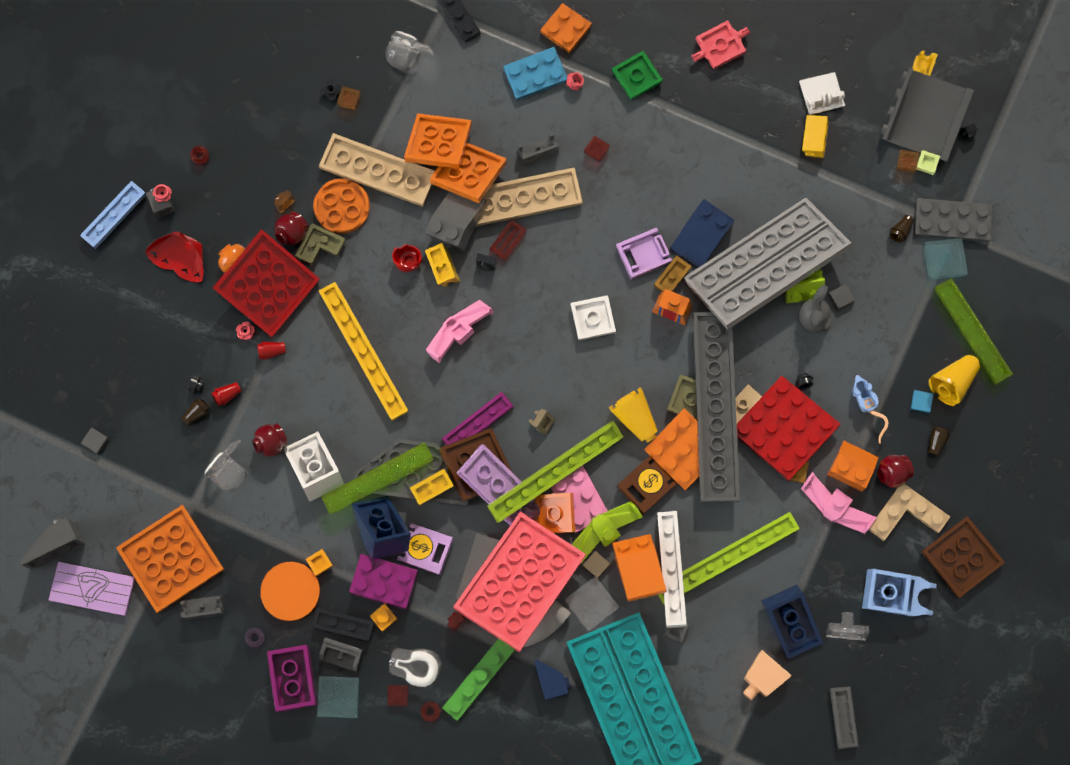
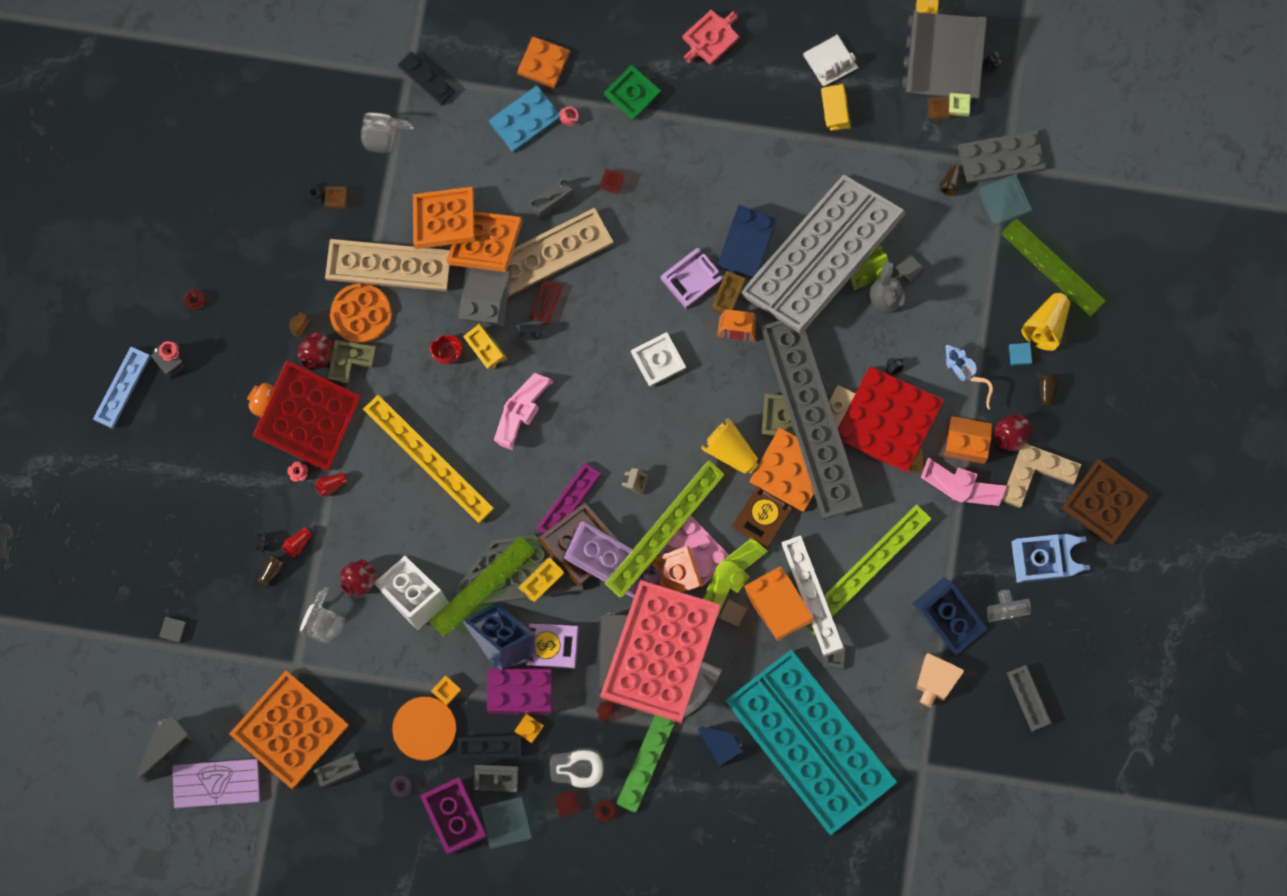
camera: 15 degrees left, 0 degrees up
red piece [145,232,204,282] -> none
clear plate [564,576,619,632] -> none

